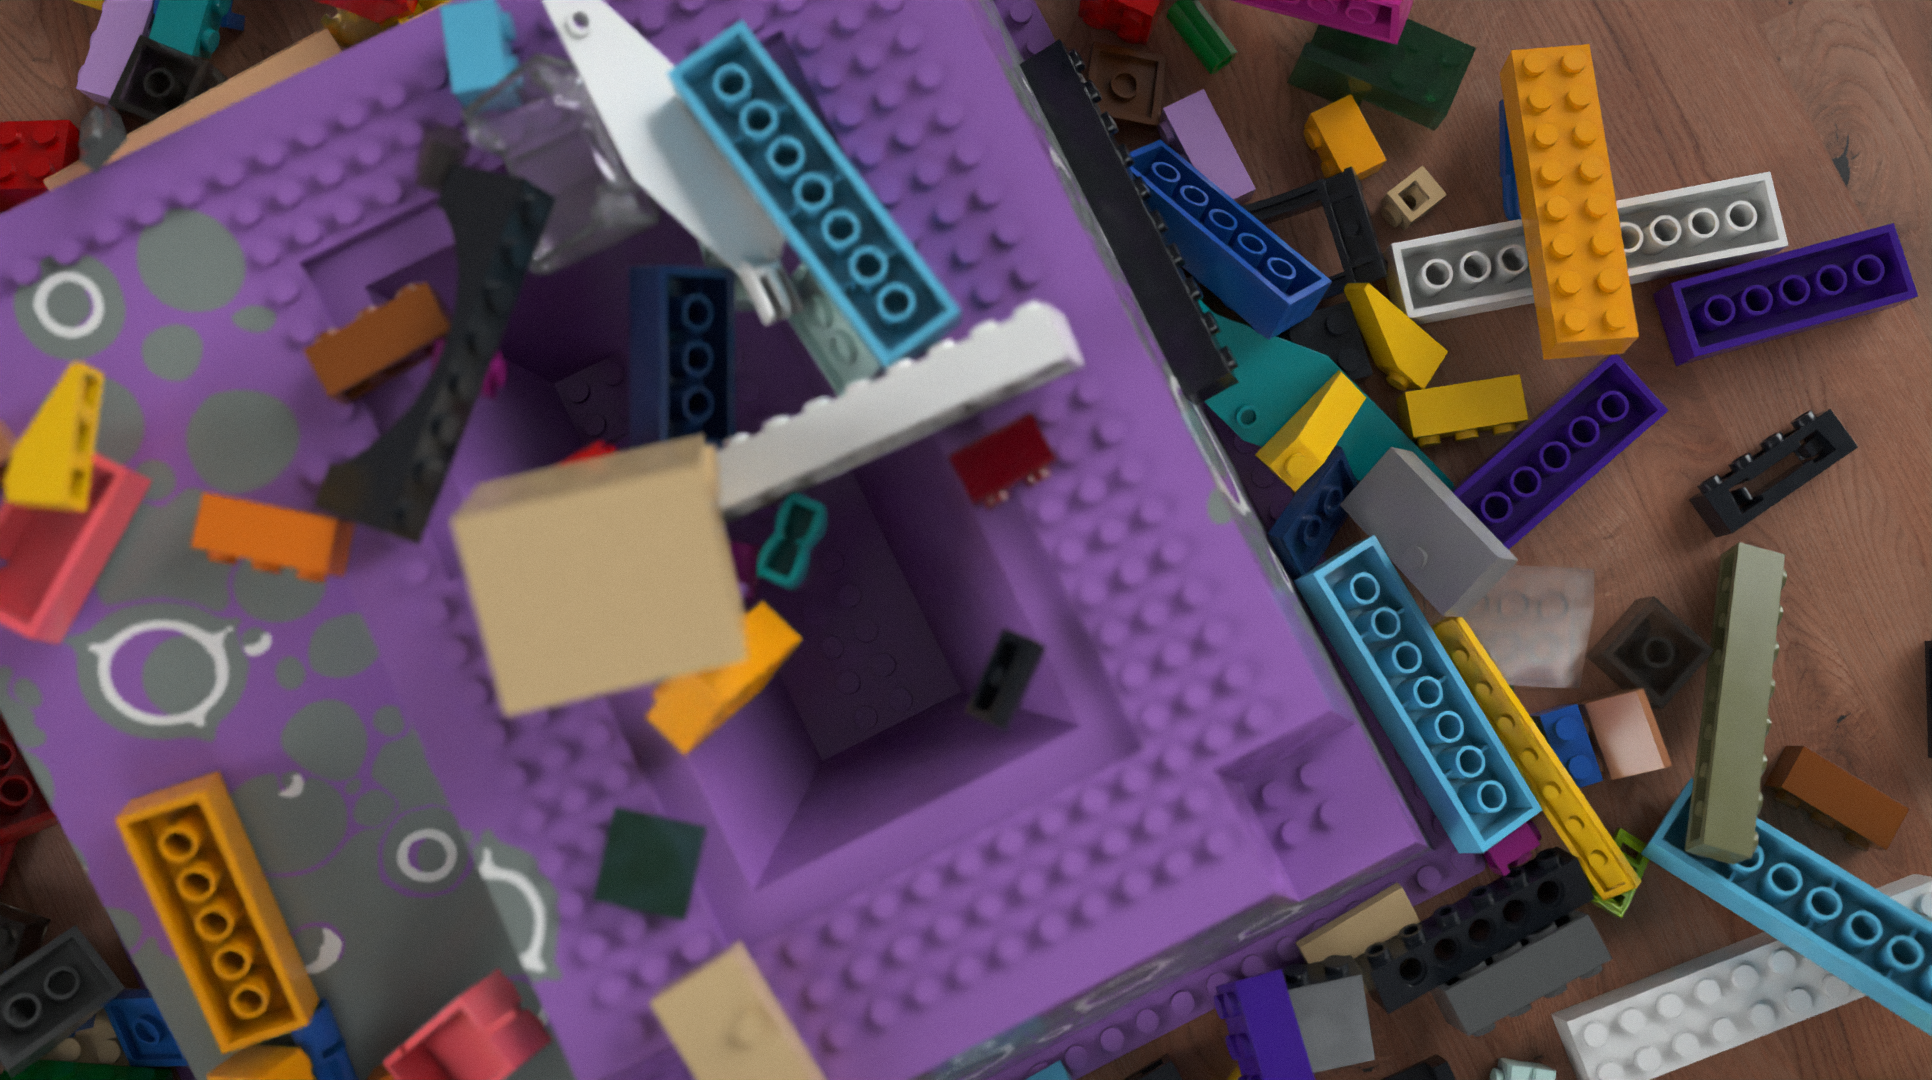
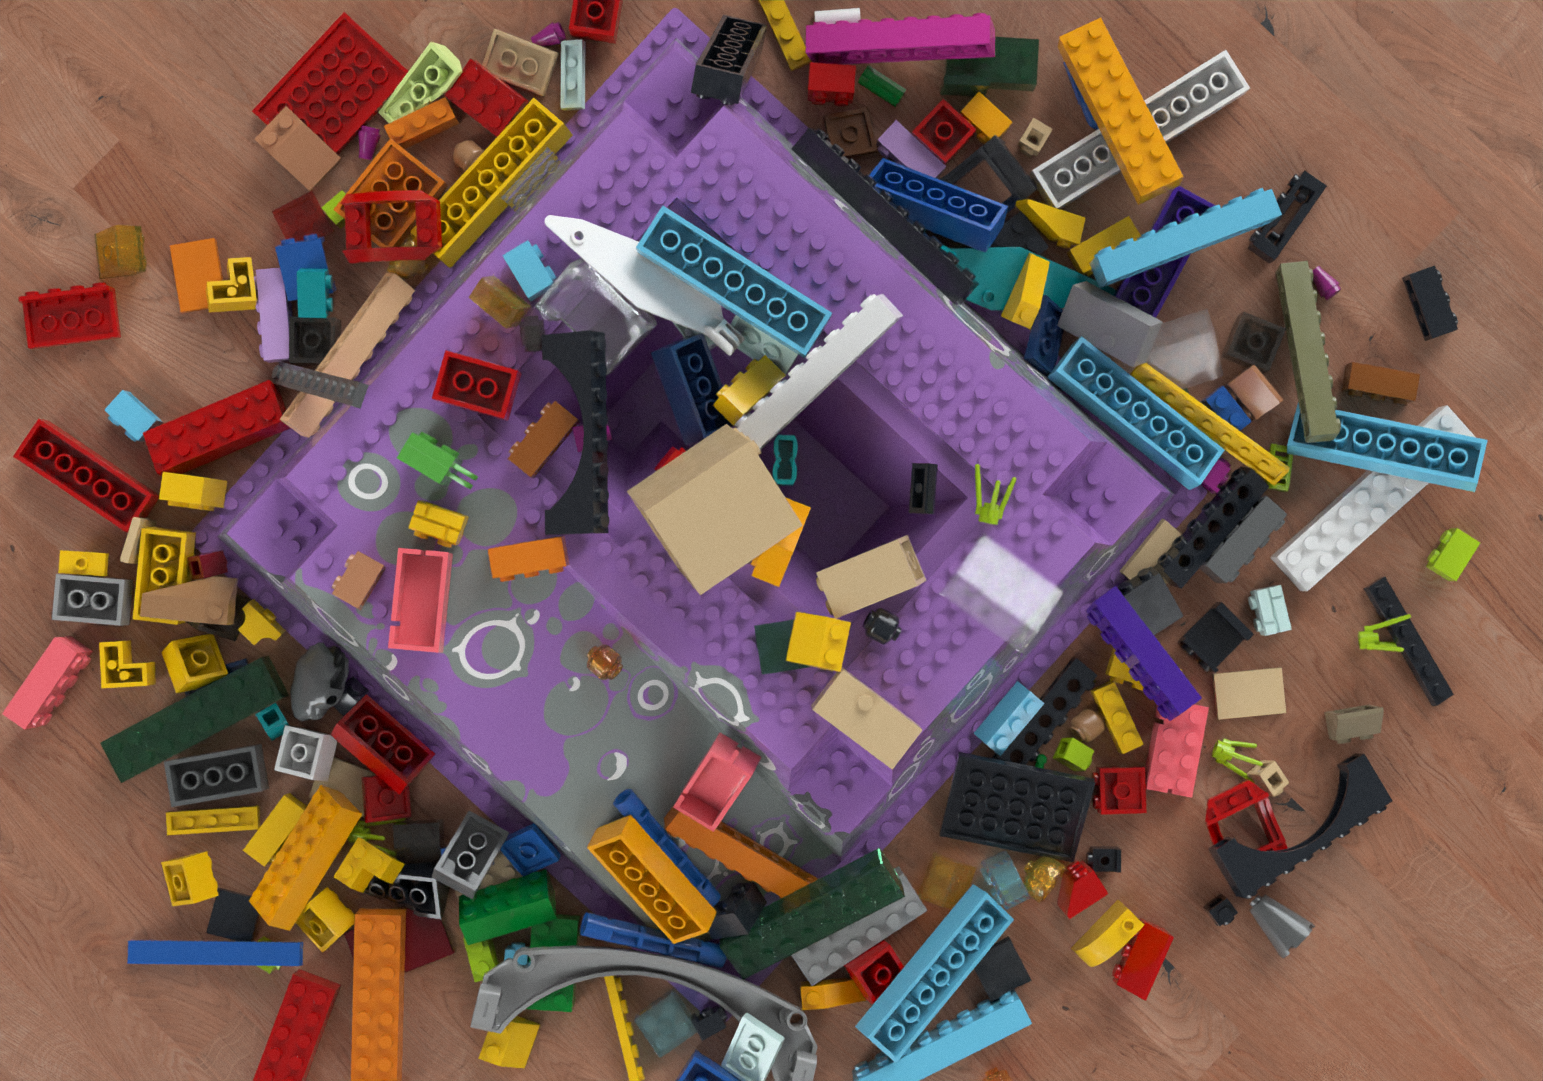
camera: 25 degrees left, 5 degrees up
yellow slope [3,362,104,512] -> none
light orange brick [114,771,319,1054] -> none
dark red brick [948,412,1057,511] -> none
dark purple brick [1653,223,1918,367] -> none
none -> bright green brick [397,431,478,490]
none -> yellow brick [408,500,469,548]
none -> red brick [432,350,522,421]
none -> clear yellow brick [468,276,531,329]
none -> clear orange head [586,644,623,680]
none -> yellow brick [713,355,786,426]
none -> yellow slope [785,612,851,672]
none -> tan slope [816,535,926,619]
none -> black head [863,608,902,645]
none -> red brick [911,99,977,166]
none -> clear slope [939,534,1063,653]
none -> lime plant [975,464,1017,525]
none -> medium azure brick [1090,188,1282,289]
none -> magenta cone [1312,266,1341,300]

